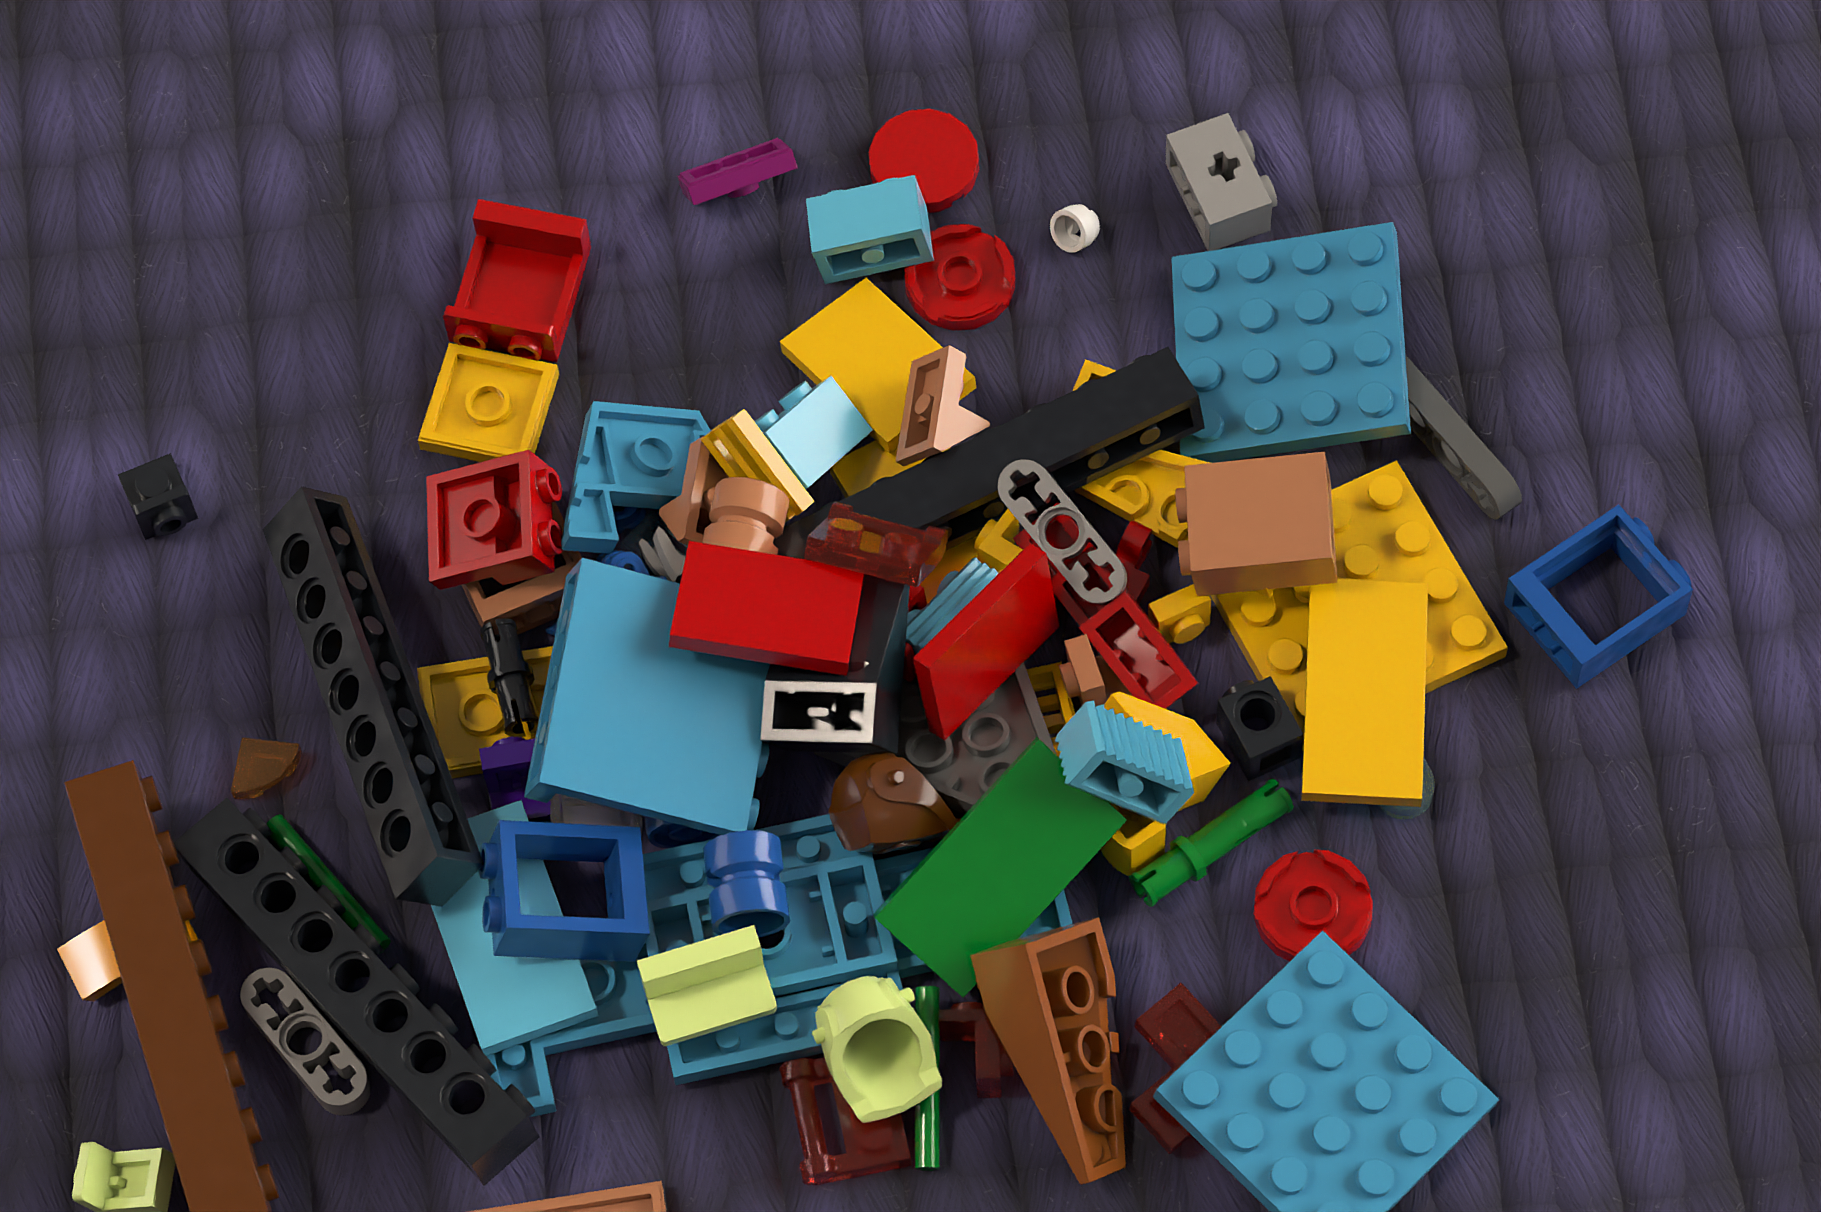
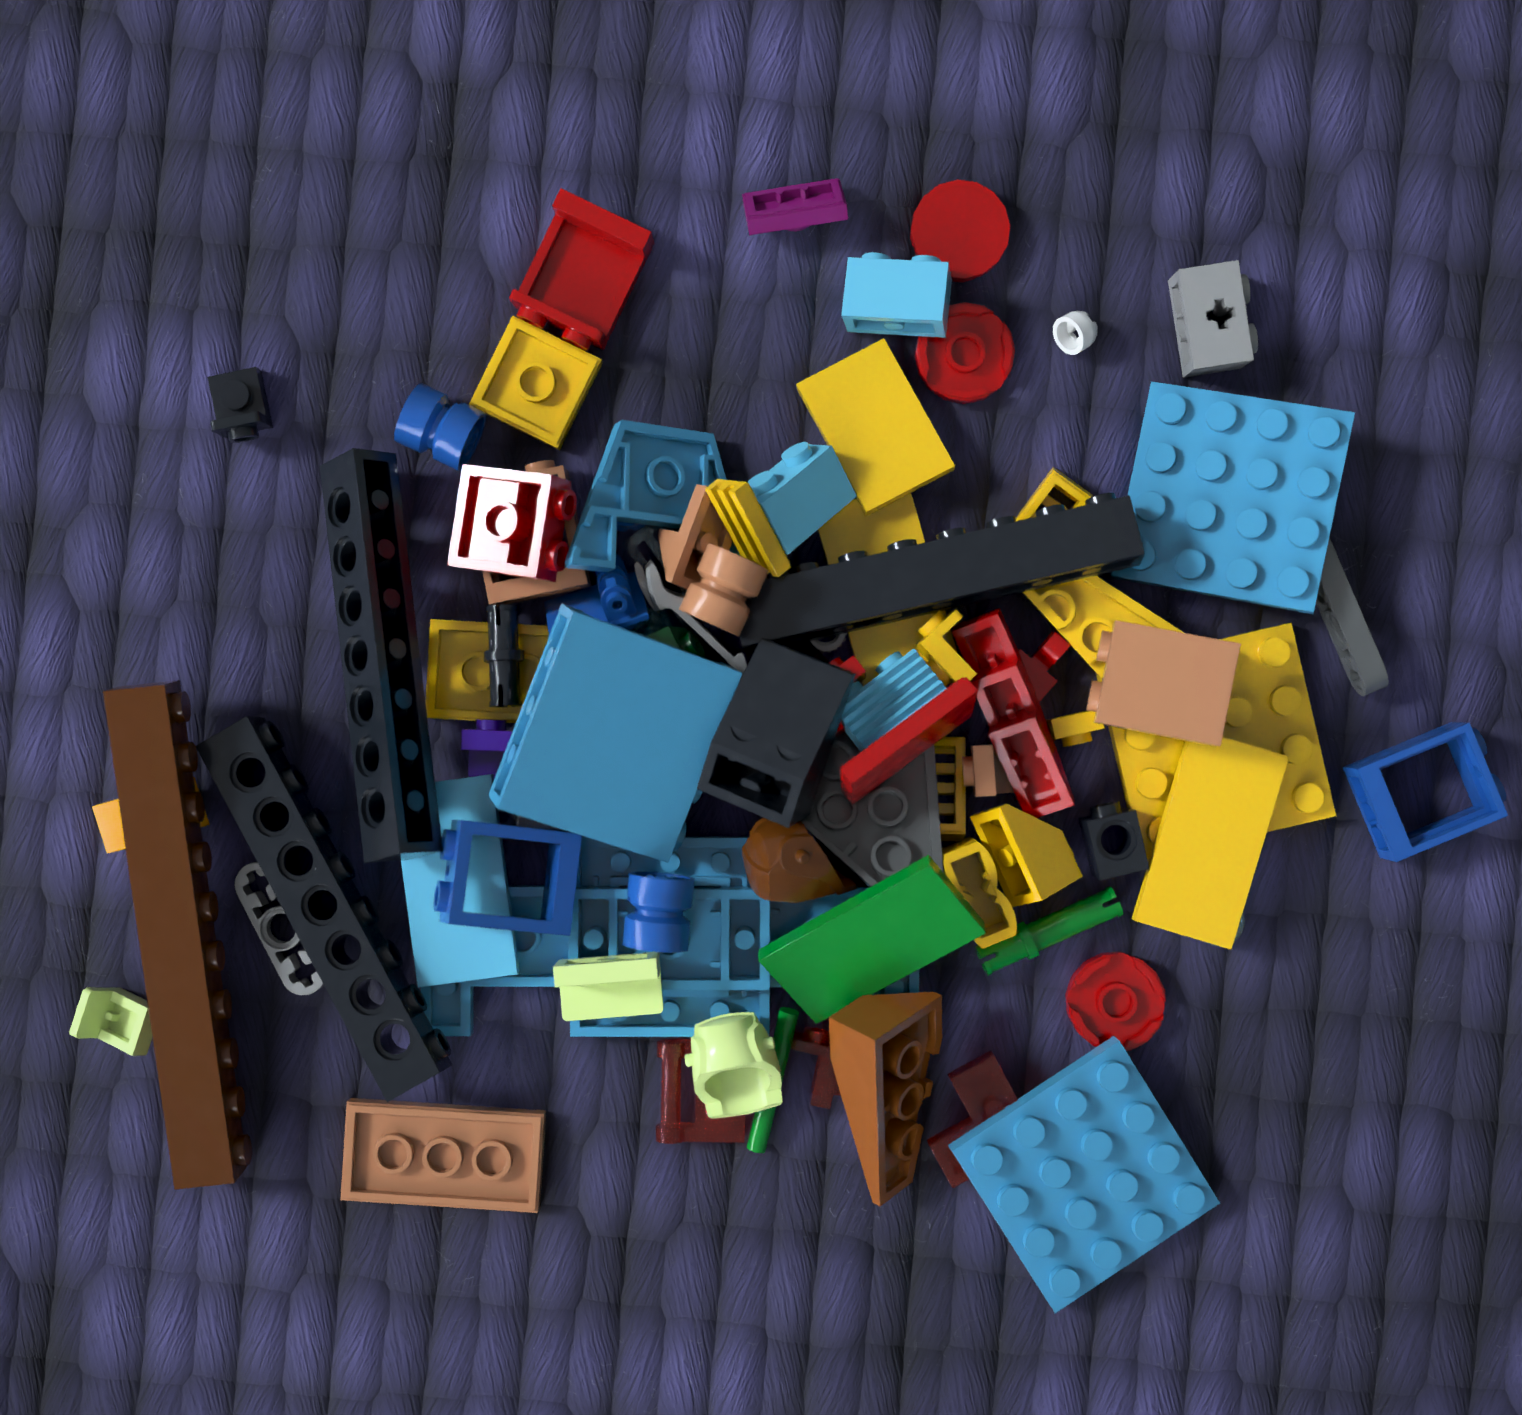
camera: 10 degrees right, 25 degrees up
clear orange tile [231,737,302,799] -> none
green bar [266,814,391,953] -> none
red tile [669,541,865,676] -> none
clear red plate [804,502,948,587] -> none
nougat slope [896,345,990,466] -> none
light grey beam [998,460,1127,605] -> none
medium azure brick [1055,700,1194,824] -> none
none -> blue wheel [394,383,487,472]

